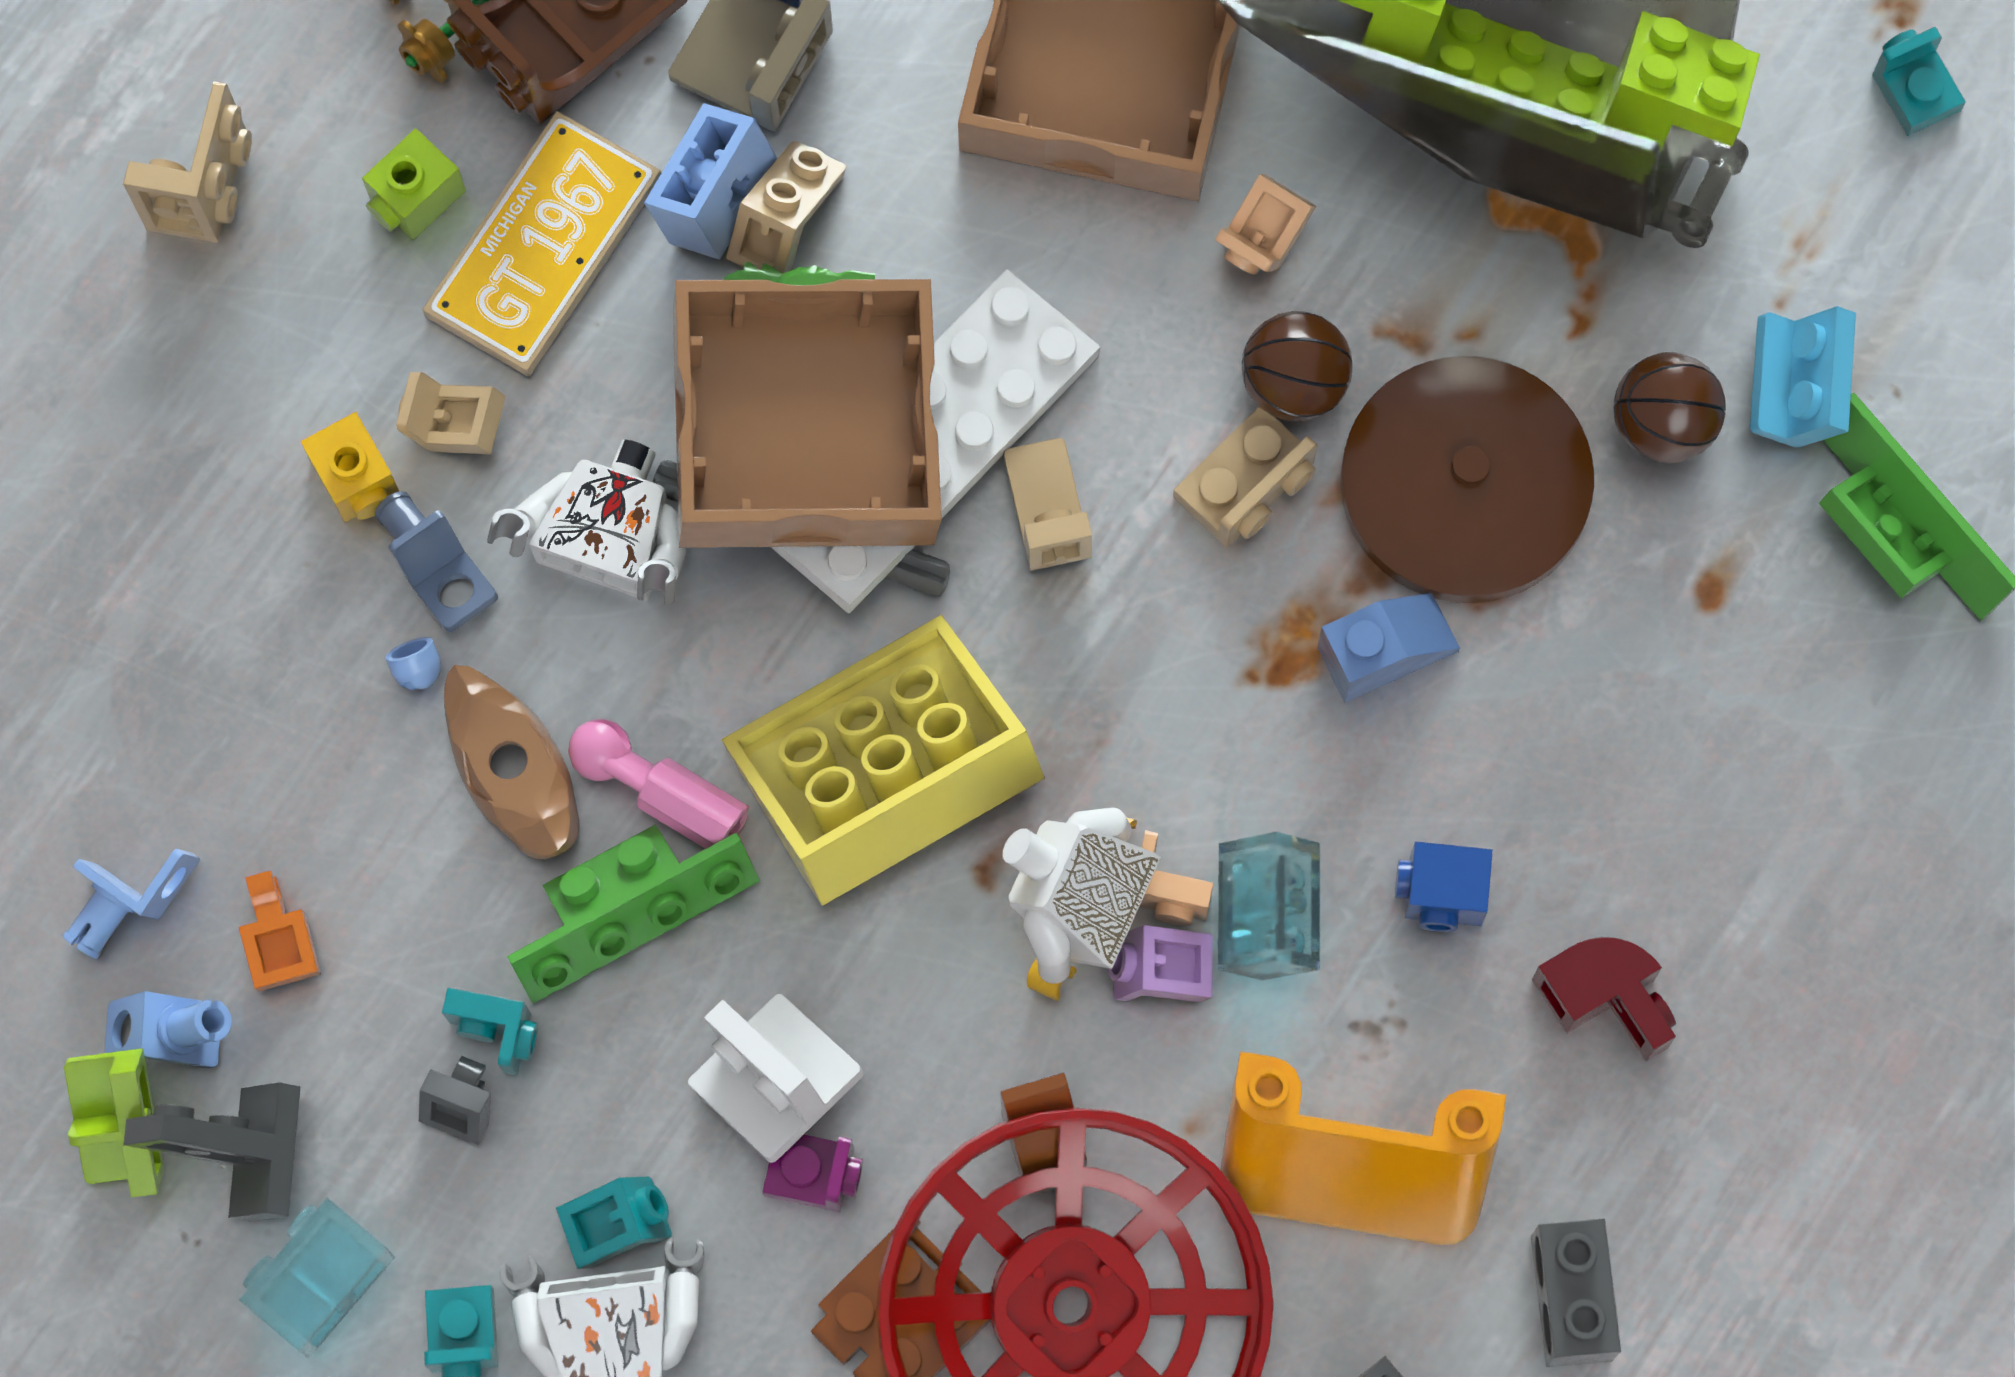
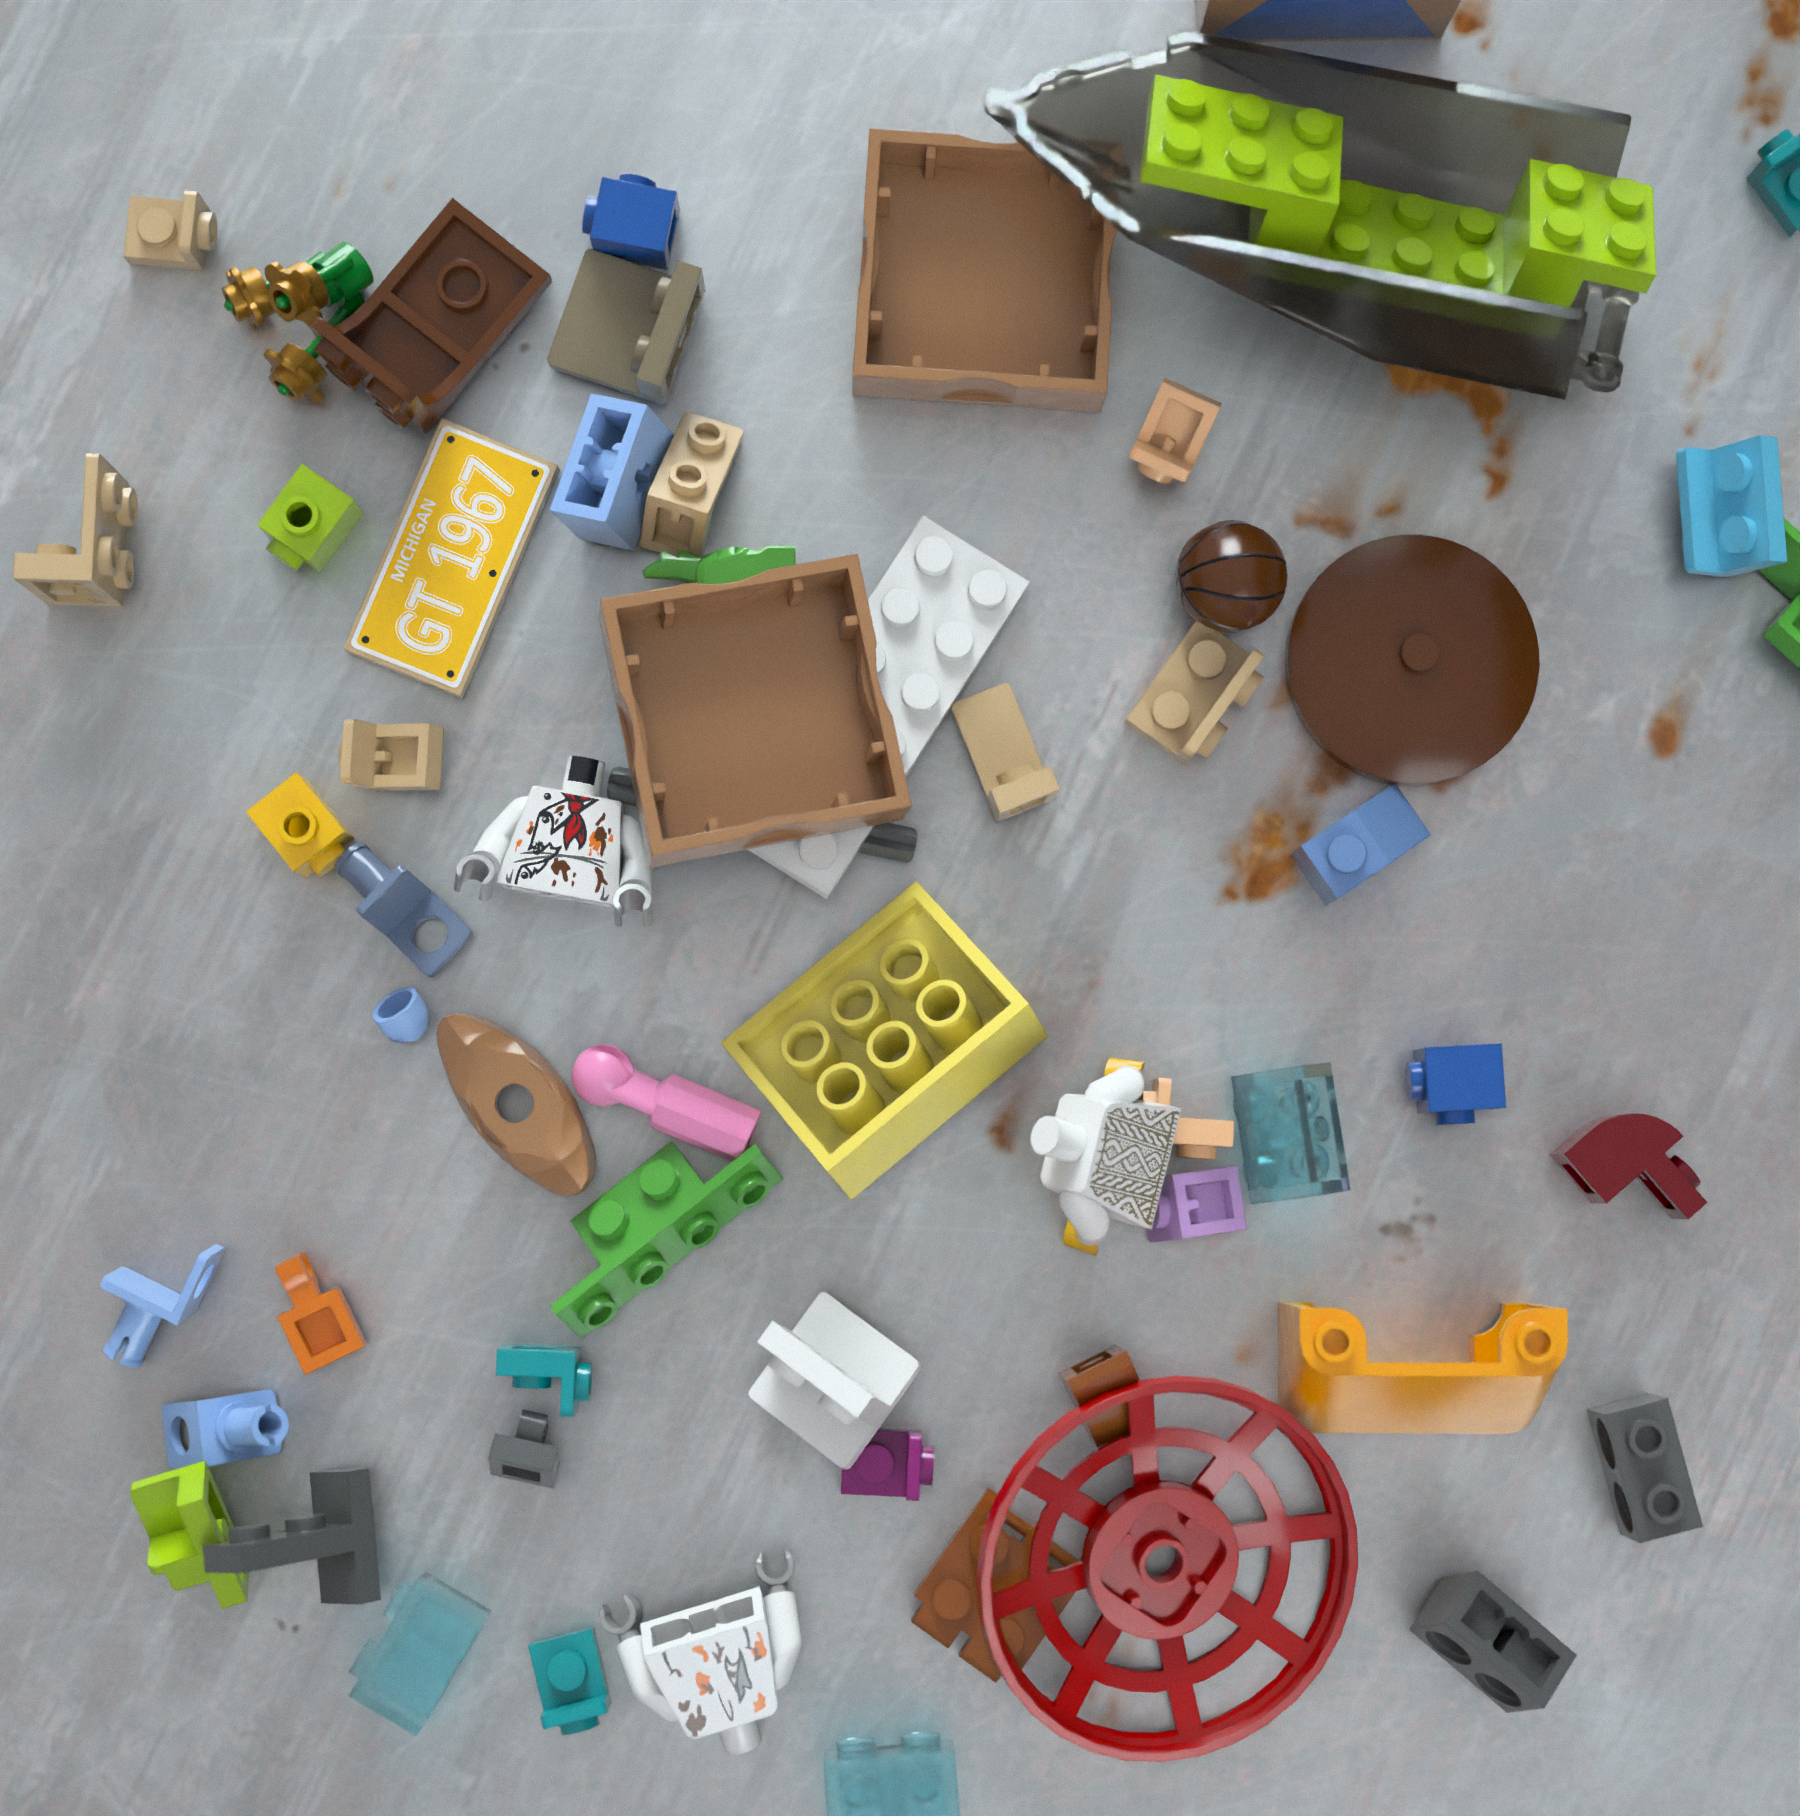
camera: 20 degrees left, 10 degrees up
teal bracket [556,1176,672,1269] -> none
reddish brown piece [1613,352,1726,464] -> none

